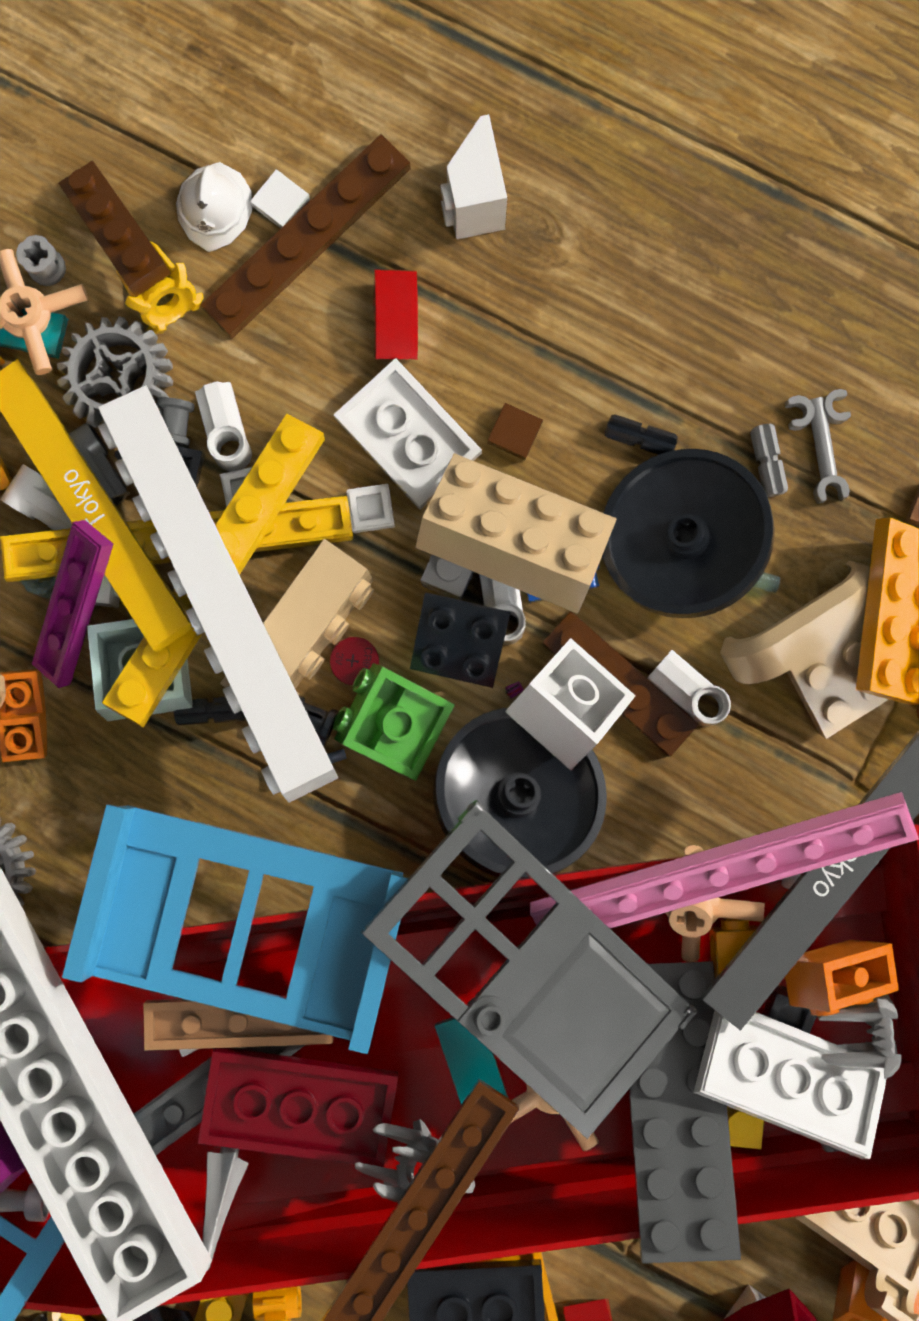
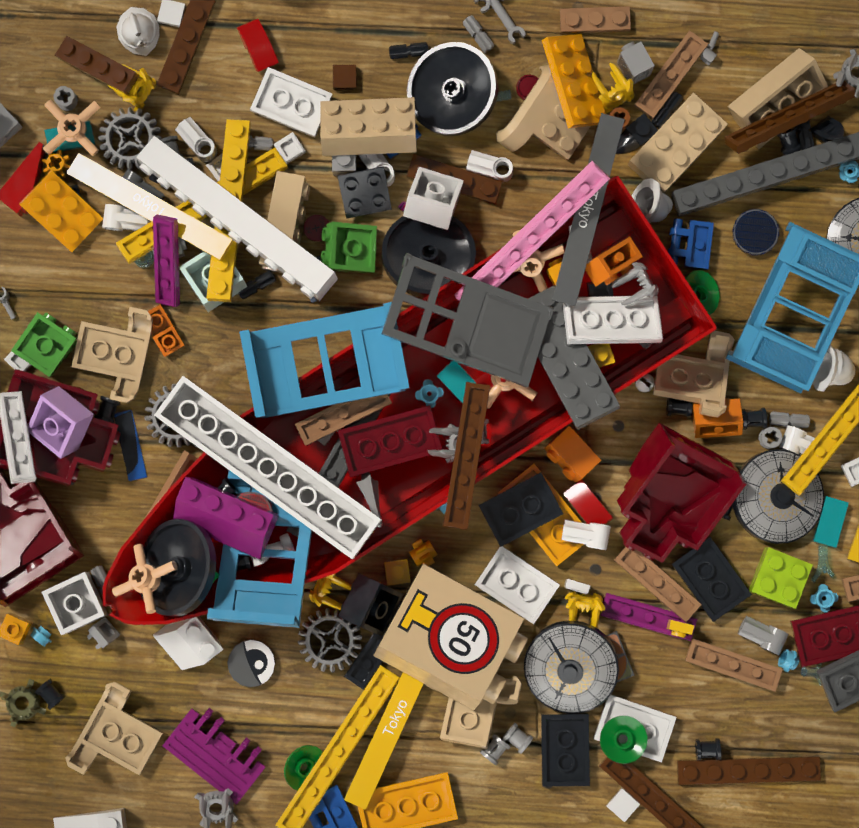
camera: 30 degrees left, 0 degrees up
none -> light grey piece [248,136,273,151]
none -> medium azure plate [415,379,444,408]
none -> dark red piece [516,74,539,100]
none -> orange brick [544,426,601,483]
none -> black bush [666,398,692,418]

